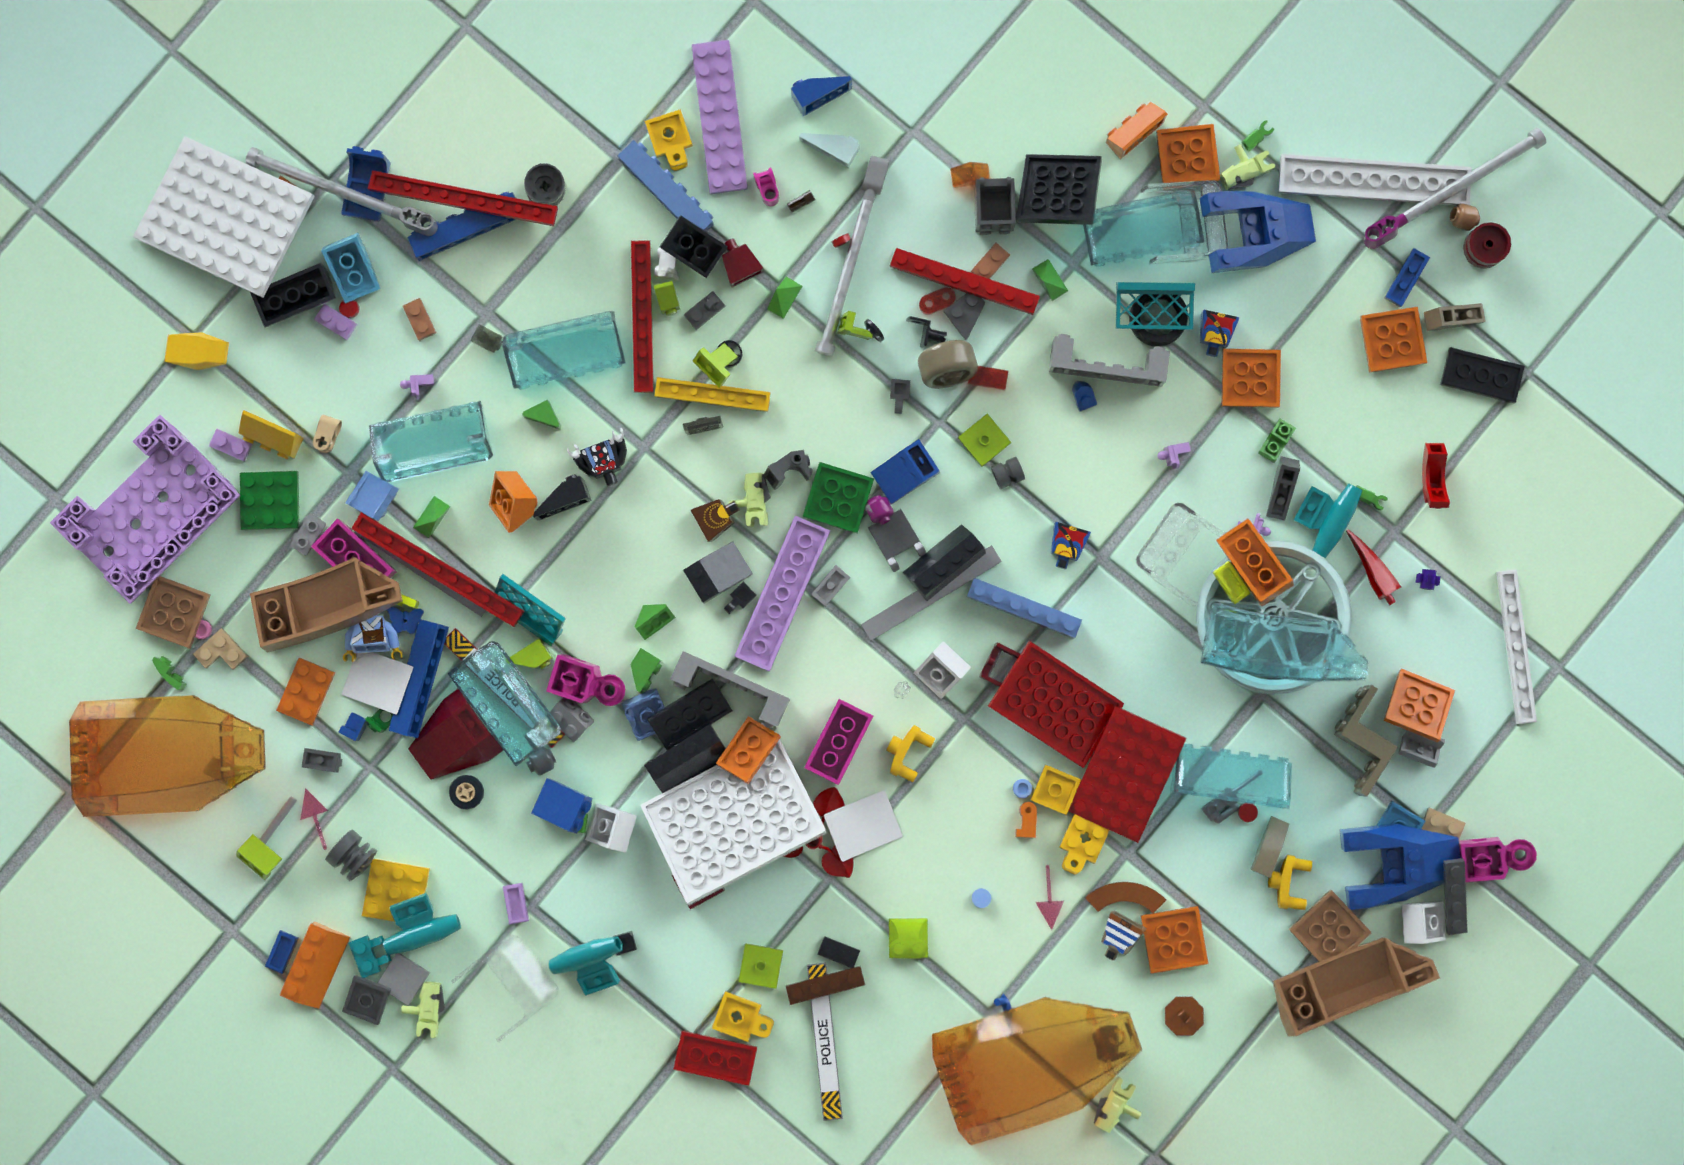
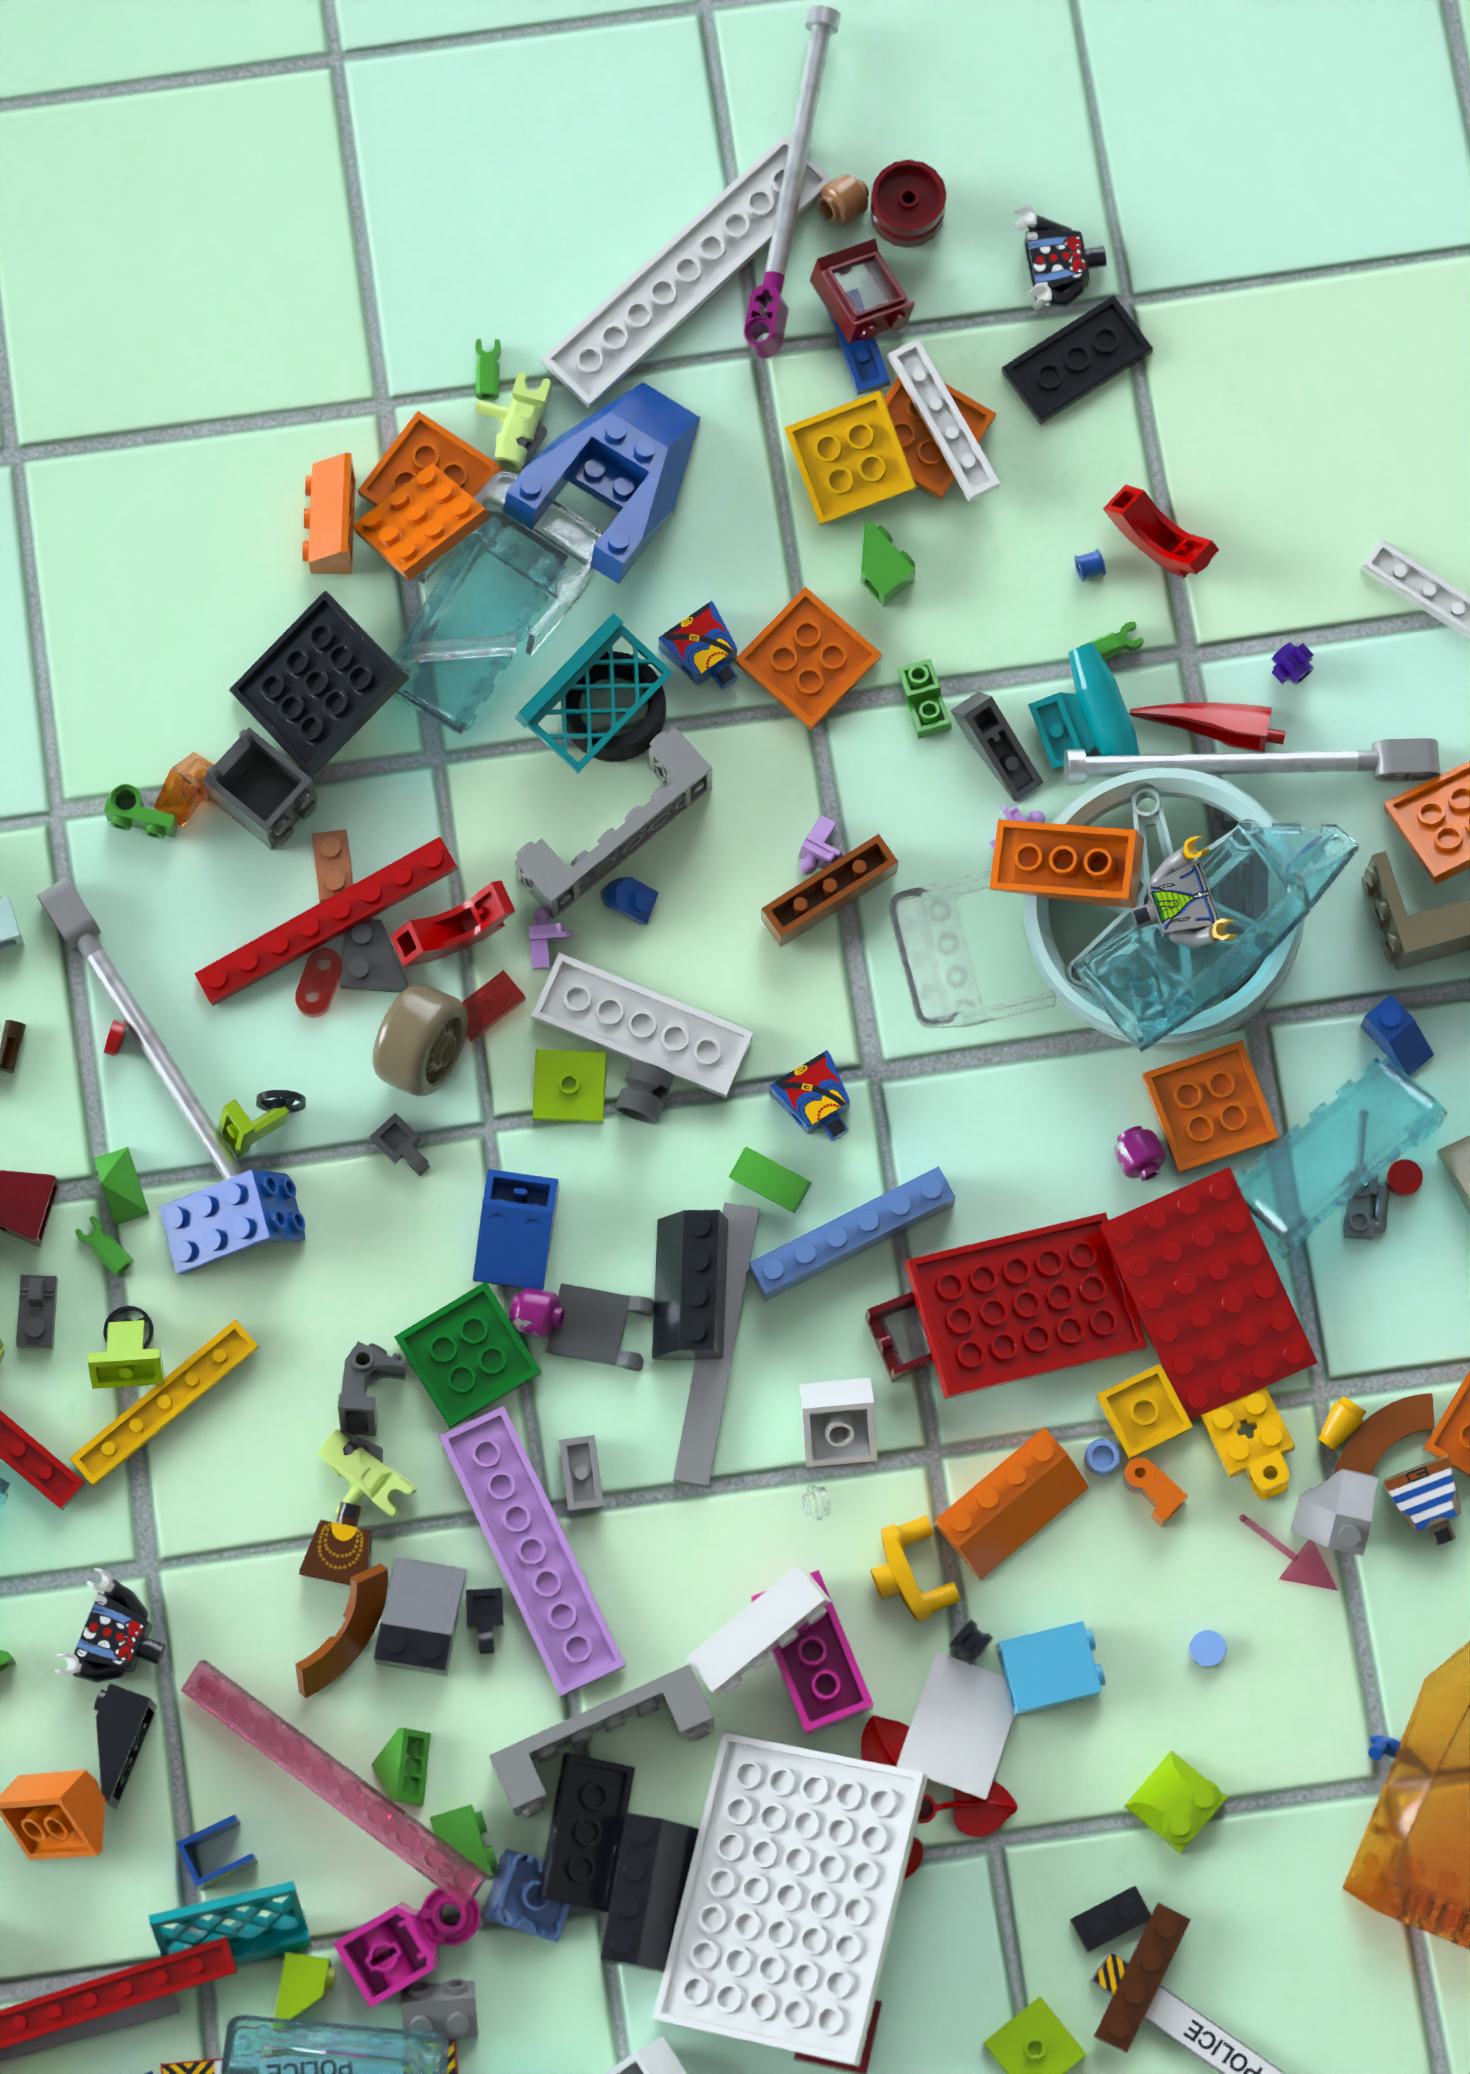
camera: 55 degrees left, 10 degrees down
clear smoke plate [683,416,724,435] -> none
orange plate [716,716,781,784] -> none
black bracket [906,316,947,348] -> none
bright green slope [1032,259,1068,301] -> none
neon yellow plate [1212,561,1250,604] -> none
dark tan slope [1424,303,1486,331] -> none
none -> bright green bar [75,1216,134,1276]
none -> bright green plate [104,784,178,839]
none -> bracket [159,1169,306,1275]
none -> blue piece [176,1815,258,1891]
none -> clear pink plate [181,1659,488,1907]
none -> dark orange tile [295,1564,388,1699]
none -> orange plate [352,463,490,581]
none -> red arch [390,880,515,967]
none -> clear tile [411,634,519,663]
none -> lavender piece [528,907,573,970]
none -> white plate [531,953,754,1098]
none -> white brick [686,1565,831,1694]
none -> bright green slope [729,1146,812,1214]
none -> dark orange brick [761,834,898,948]
none -> yellow plate [784,391,917,525]
none -> dark red window [810,238,915,344]
none -> bright green slope [860,520,916,606]
none -> white plate [888,338,1000,502]
none -> orange slope [934,1427,1089,1580]
none -> black wheel [948,1619,993,1666]
none -> medium azure brick [996,1621,1105,1717]
none -> torso [1014,205,1107,310]
none -> flat silver piece [1064,738,1440,785]
none -> blue axle [1074,549,1106,582]
none -> magenta head [1114,1126,1166,1181]
none -> torso [1131,836,1237,949]
none -> orange plate [1142,1040,1279,1174]
none -> light grey slope [1291,1469,1378,1556]
none -> yellow cone [1317,1396,1366,1451]
none -> blue slope [1360,994,1434,1078]

